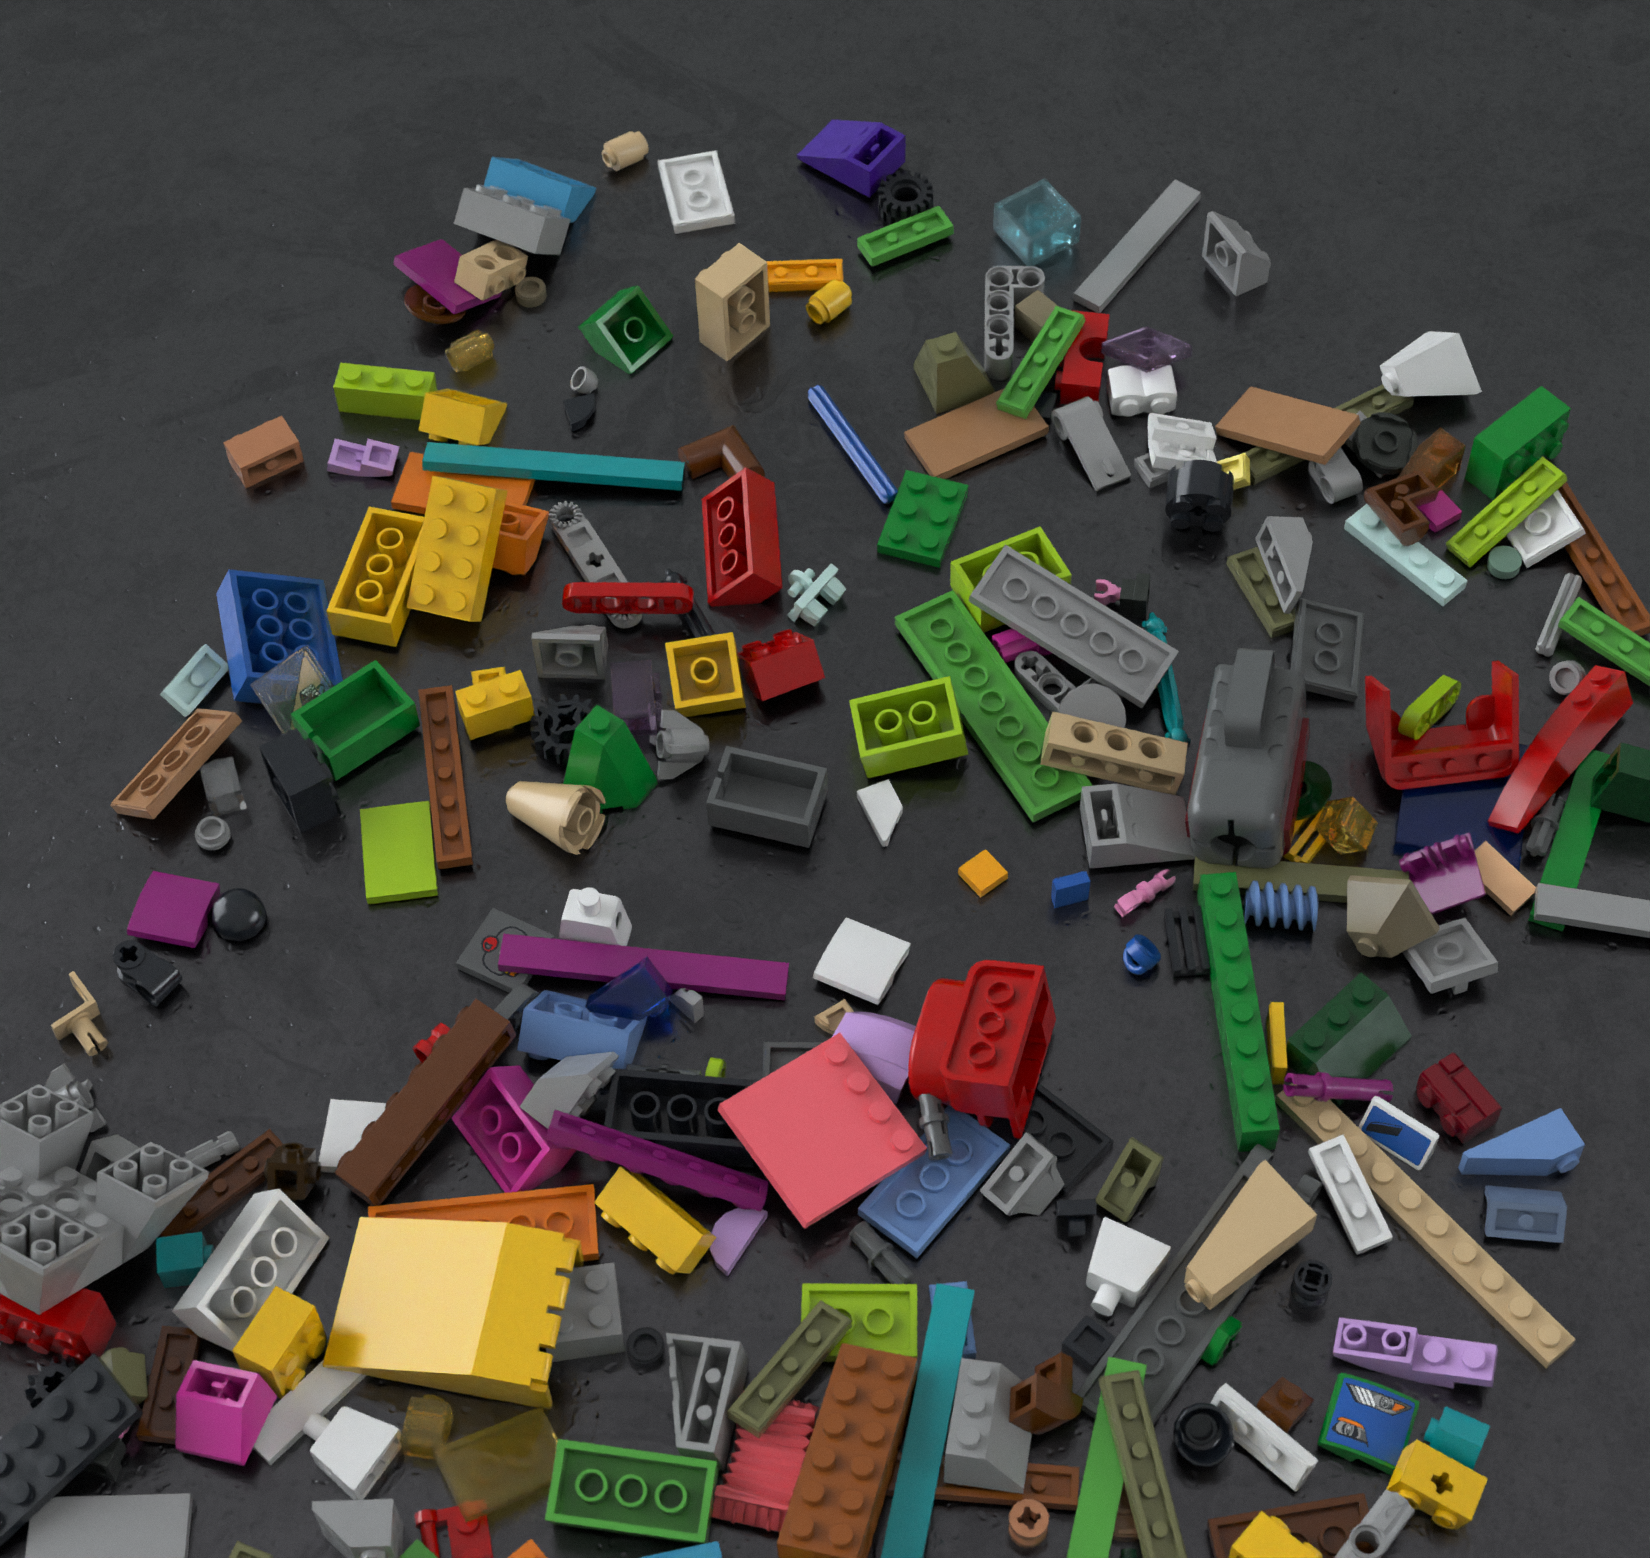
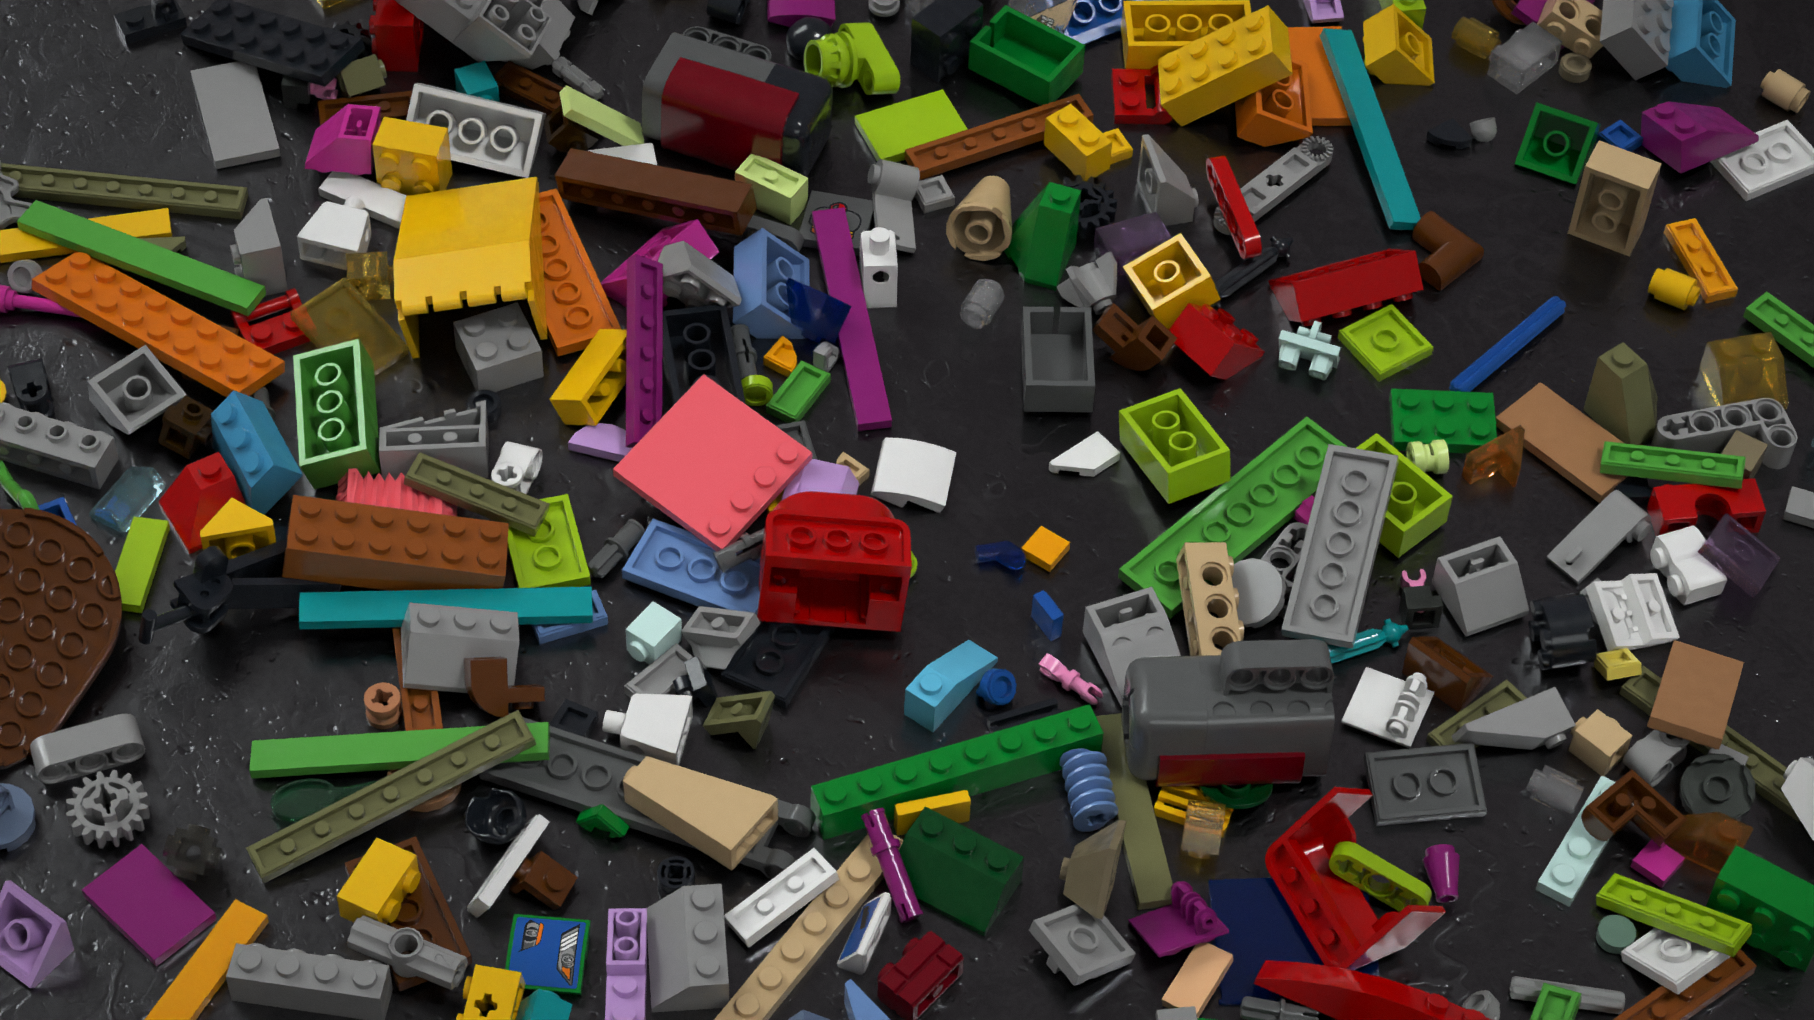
camera: 70 degrees right, 5 degrees down
none -> white piece [491,441,543,494]
none -> yellowish green tile [559,86,645,146]
none -> light grey tile [624,643,693,698]
none -> light aqua brick [626,601,682,665]
none -> piece [642,26,833,177]
none -> light grey slope [647,884,729,1013]
none -> yellowish green panel [735,154,808,225]
none -> light orange tile [763,336,797,377]
none -> bright green tile [766,360,831,423]
none -> lime beam [804,22,900,95]
none -> light grey door [868,159,920,253]
none -> medium azure slope [904,640,998,732]
none -> light grey tile [915,175,955,214]
none -> clear brick [960,279,1005,329]
none -> clear blue arm [975,541,1026,570]
none -> reddish brown brick [1092,303,1177,371]
none -> red plate [1111,65,1173,124]
none -> lime tile [1338,304,1434,382]
none -> white hinge [1341,667,1434,749]
none -> reddish brown slope [1402,636,1494,712]
none -> yellowish green wheel [1406,439,1449,474]
none -> magenta cone [1422,844,1460,903]
none -> light grey slope [1432,536,1529,636]
none -> clear orange slope [1462,425,1525,487]
none -> clear brick [1488,22,1562,95]
none -> clear brick [1526,765,1585,814]
none -> tan brick [1568,709,1633,776]
none -> blue tile [1596,119,1643,152]
none -> magenta slope [1641,101,1759,174]
none -> clear yellow slope [1699,332,1788,409]

